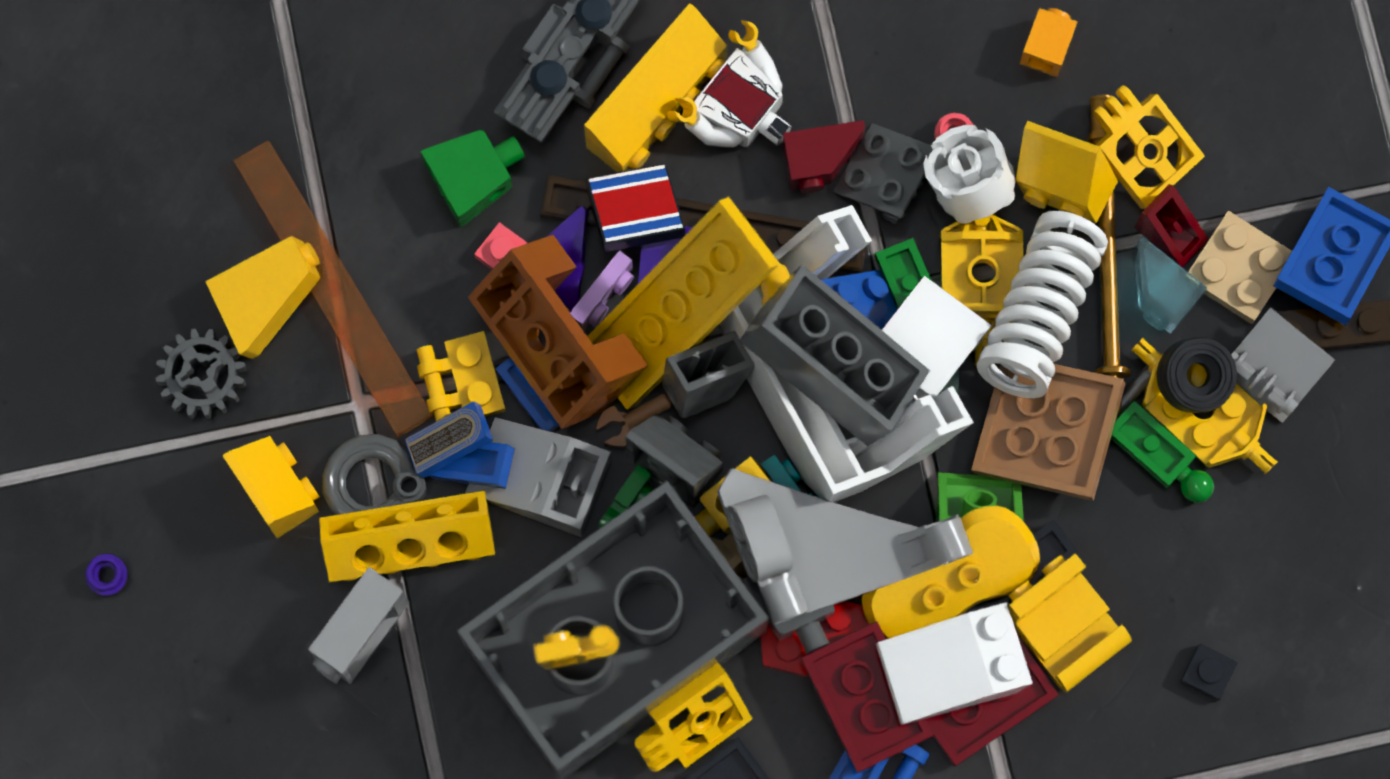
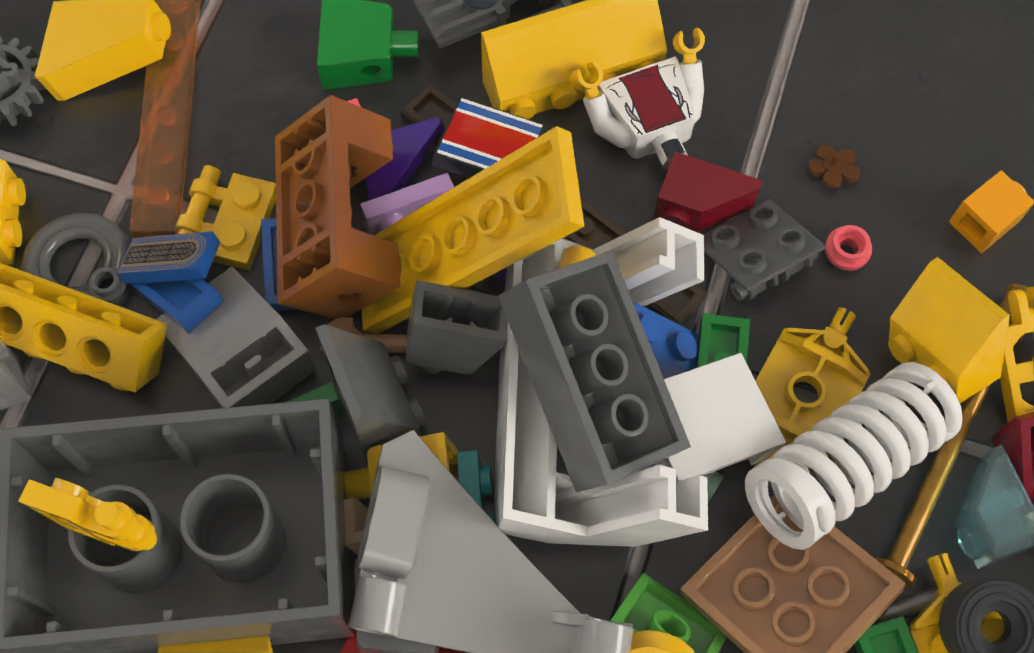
camera: 30 degrees right, 10 degrees down
white brick [924,125,1016,224] -> none
none -> reddish brown plant [808,145,861,188]

